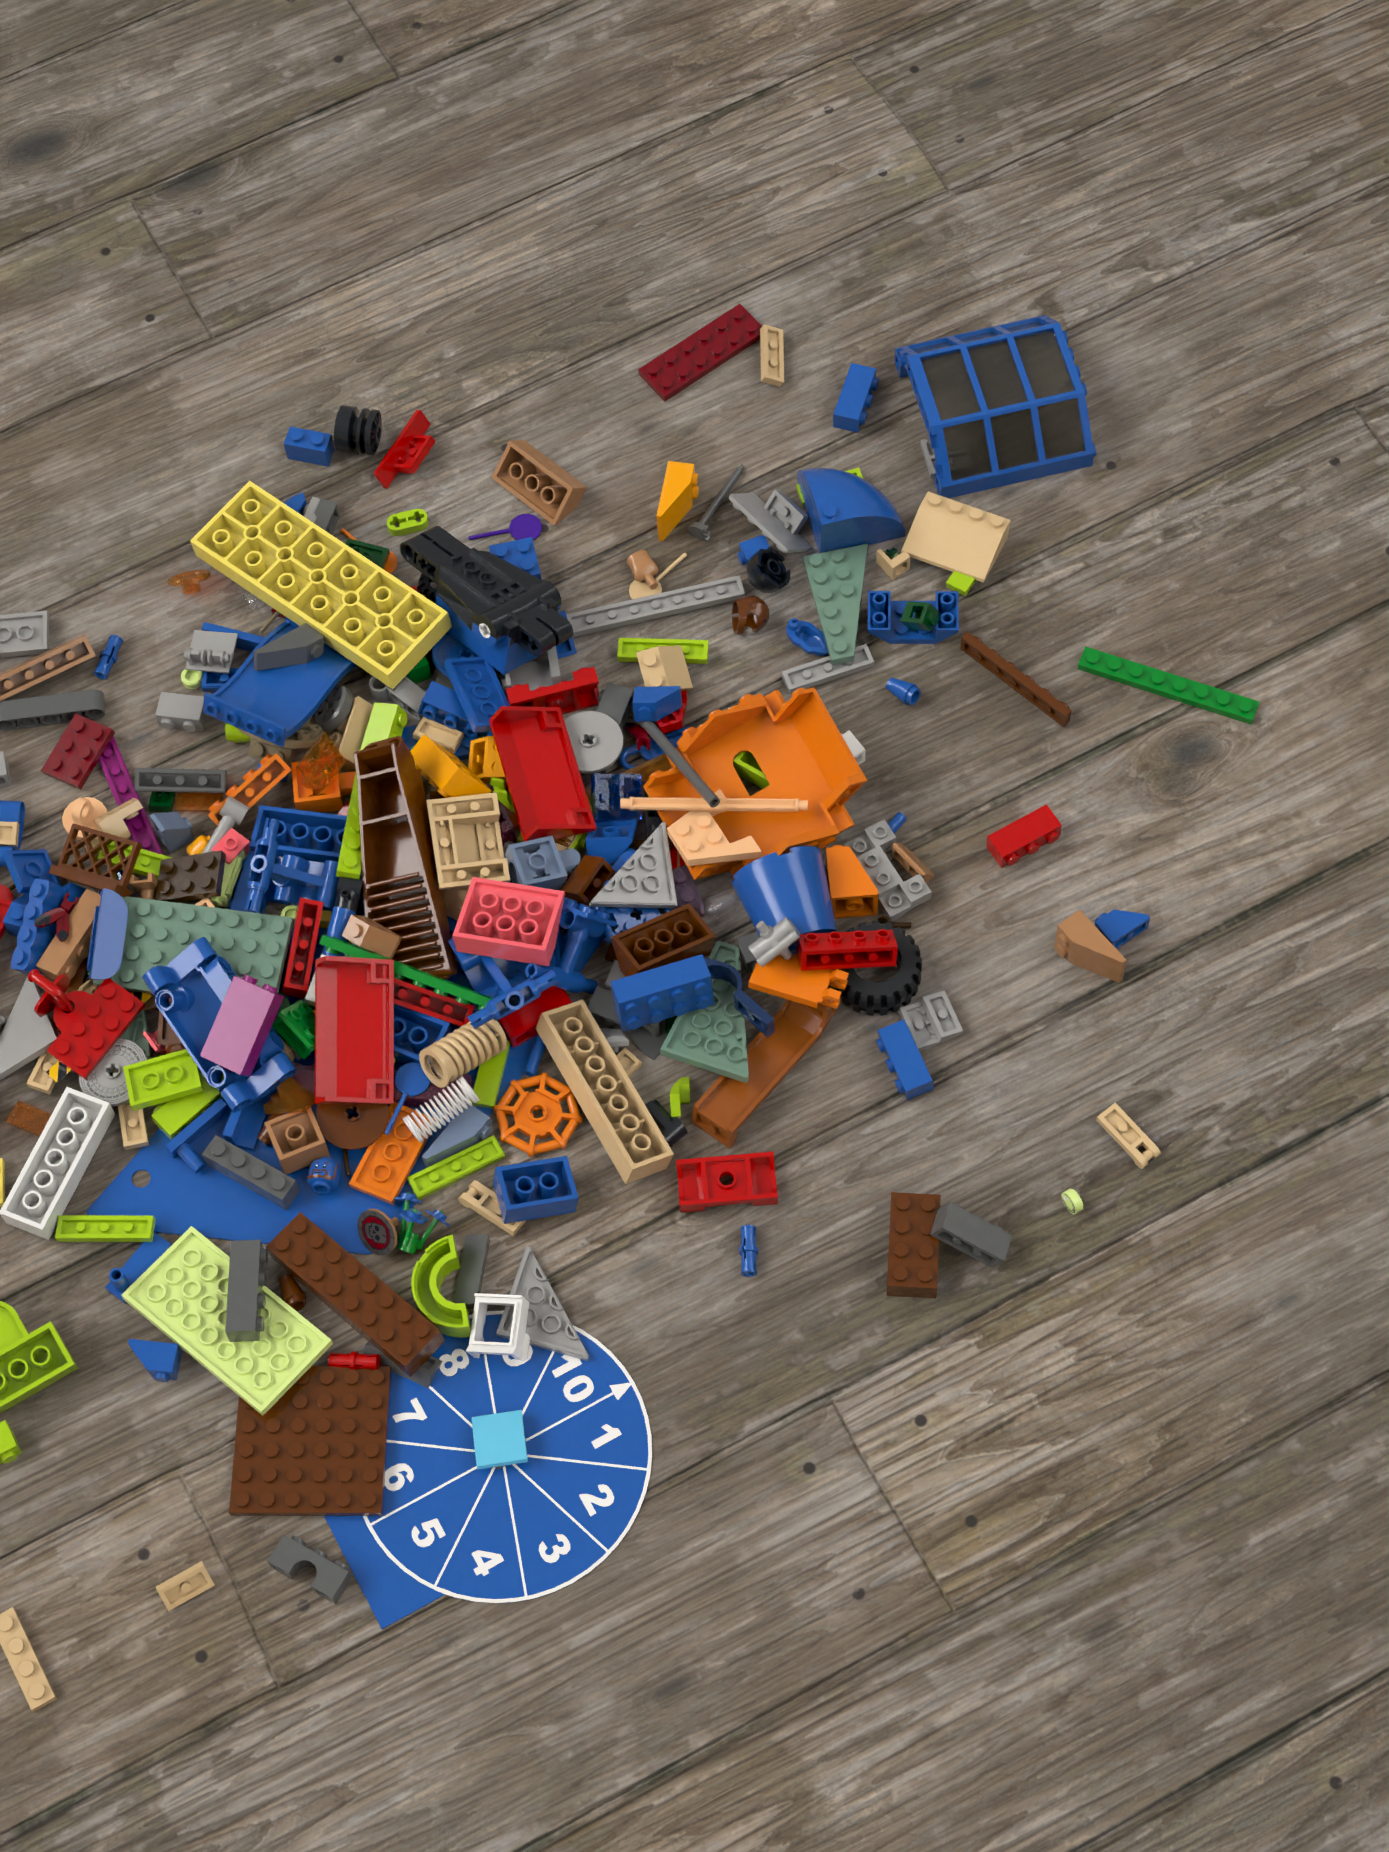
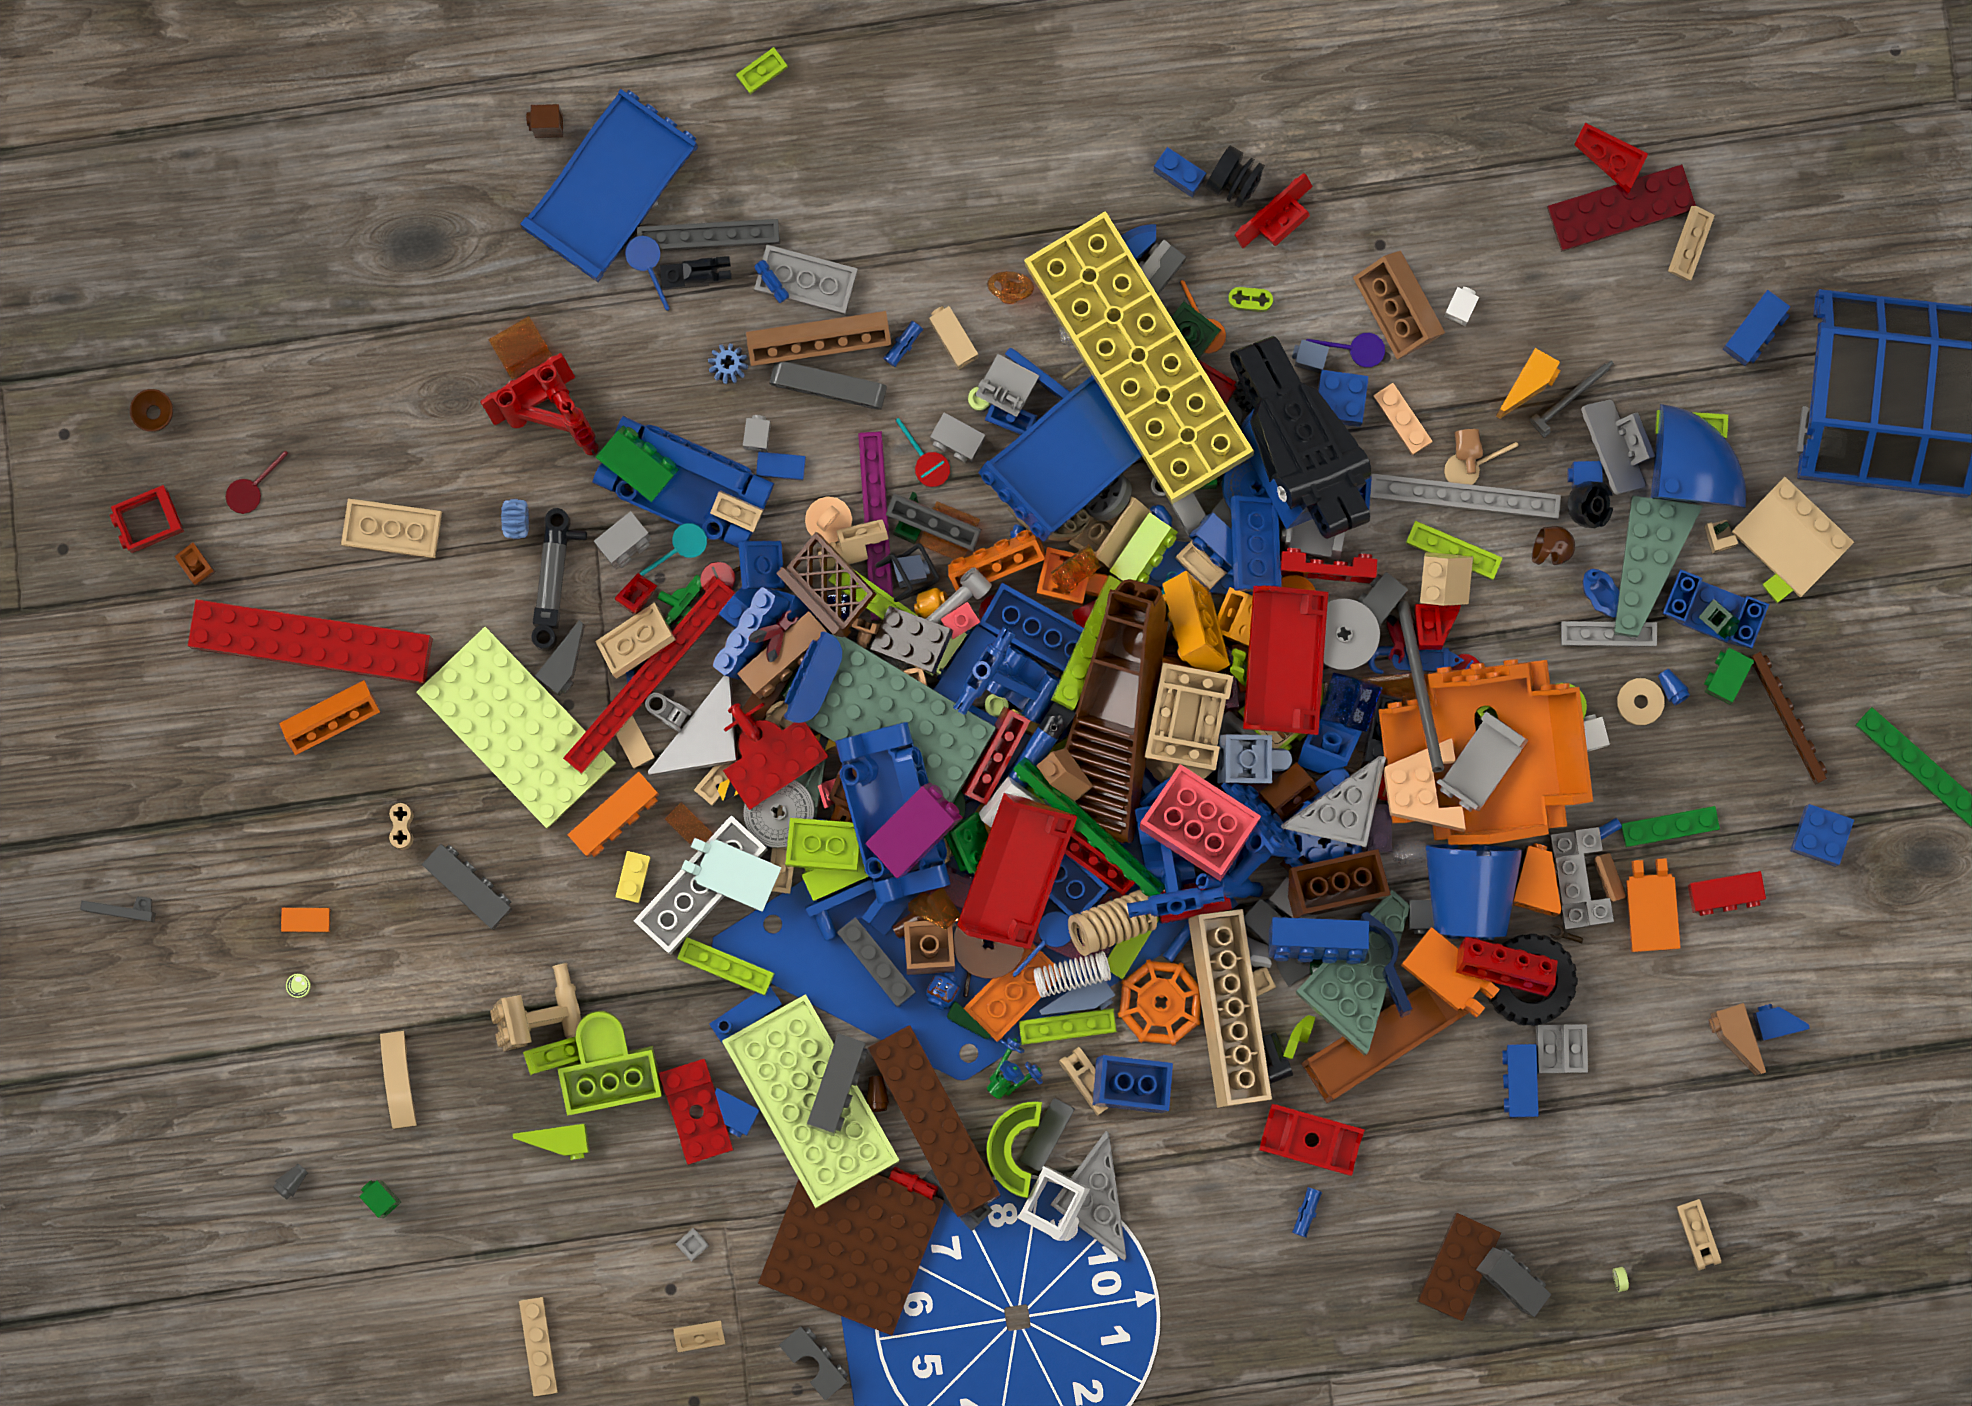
camera: 20 degrees right, 20 degrees up
dark red plate [41,713,115,790] -> none
dark grey slope [254,623,324,671] -> none
shield [357,1209,399,1255] -> none
medium azure slope [472,1410,528,1470] -> none
light nougat piece [620,797,808,812] -> none
blue slope [632,686,682,722] -> none
light grey pin [748,917,800,967] -> none
none -> red piece [659,1058,734,1165]
none -> light grey tile [676,1228,709,1262]
none -> light aqua tile [681,838,781,912]
none -> blue tile [756,452,806,480]
none -> black piece [875,543,940,602]
none -> red piece [896,418,950,487]
none -> tan brick [929,306,979,370]
none -> dark green slope [947,1001,991,1040]
none -> sand blue brick [1292,340,1329,373]
none -> light nougat plate [1373,383,1432,455]
none -> light grey panel [1437,712,1529,812]
none -> white brick [1444,287,1479,326]
none -> red wing [1574,123,1648,194]
none -> tan tile [1617,678,1664,726]
none -> green plate [1621,806,1720,848]
none -> orange tile [1626,858,1680,952]
none -> green brick [1704,648,1754,705]
none -> blue brick [1790,804,1854,867]

